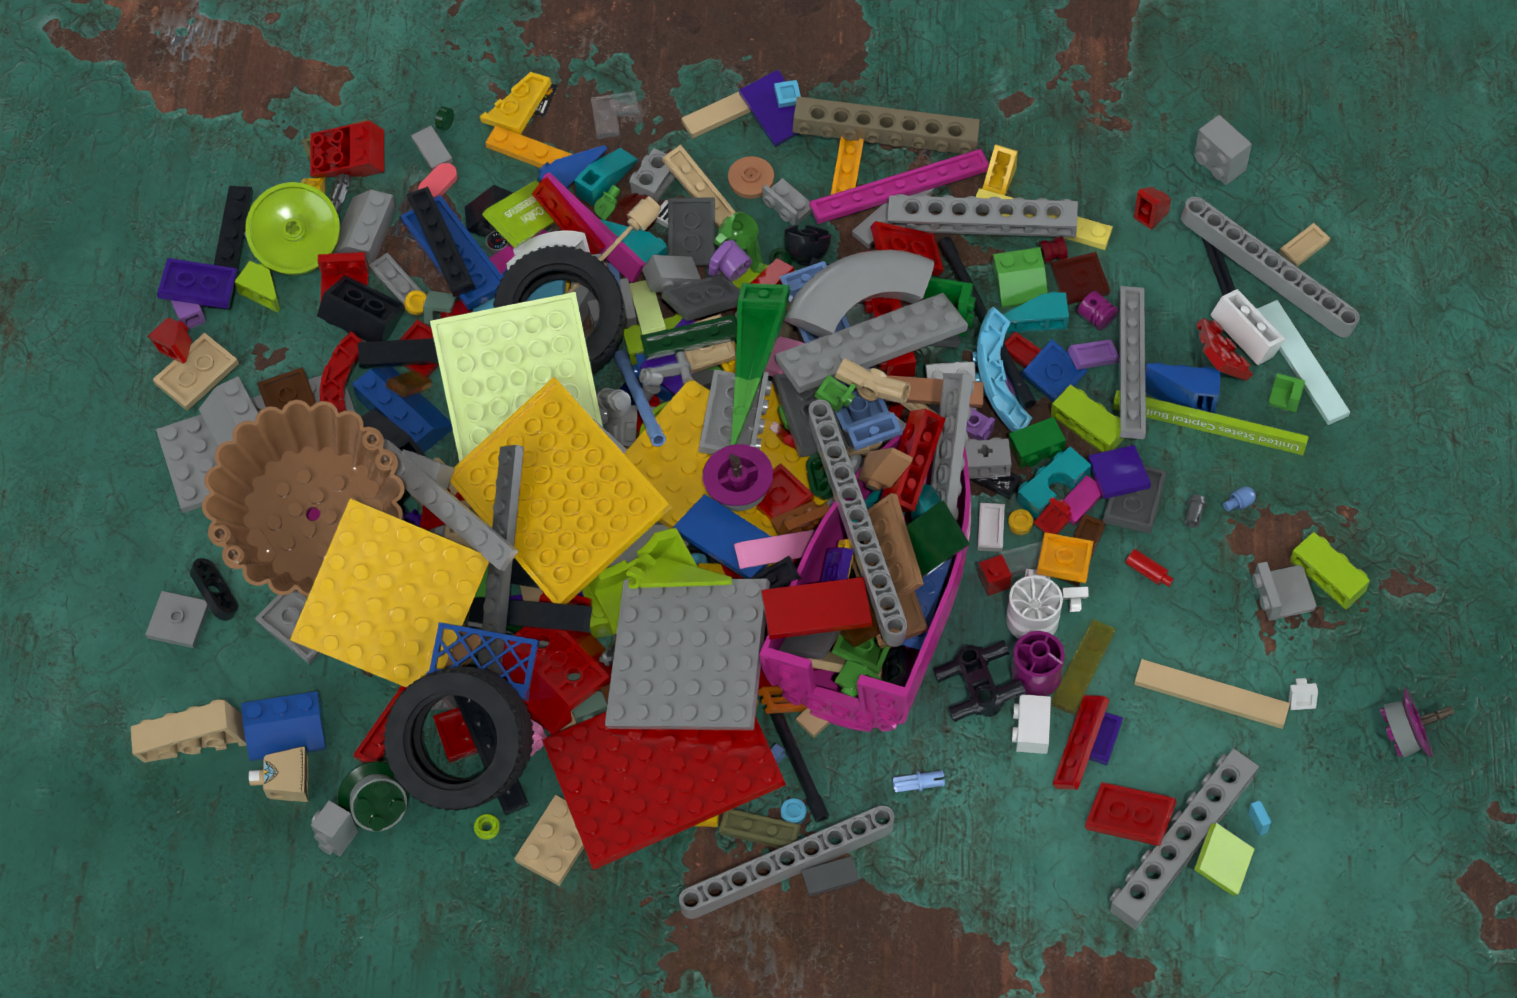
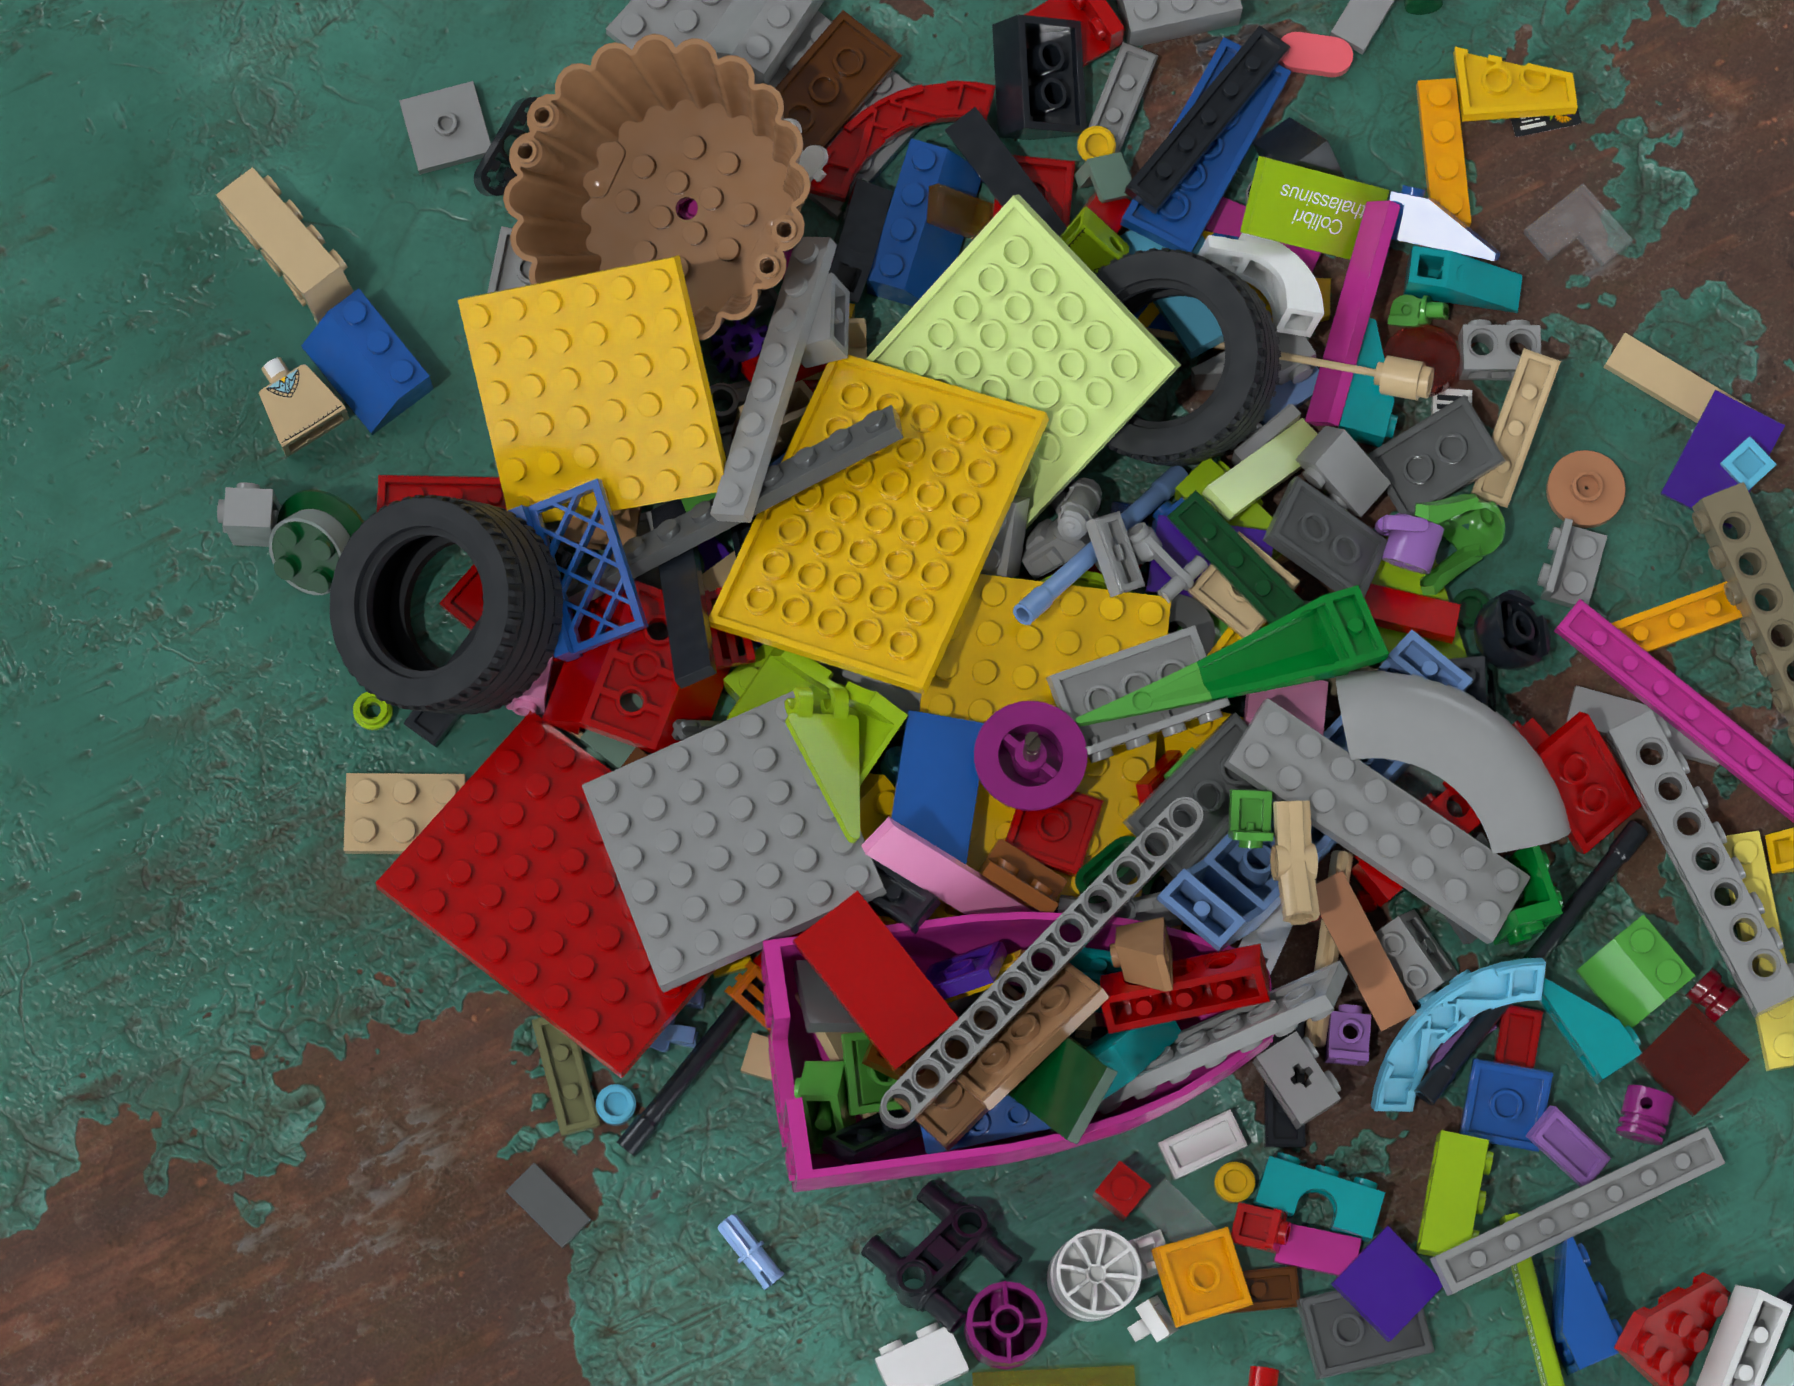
camera: 55 degrees right, 15 degrees up
red tile [532,177,606,254] -> none
light grey beam [679,806,894,919] -> none
green brick [1009,417,1066,468] -> none
none -> light grey tile [1085,511,1145,598]

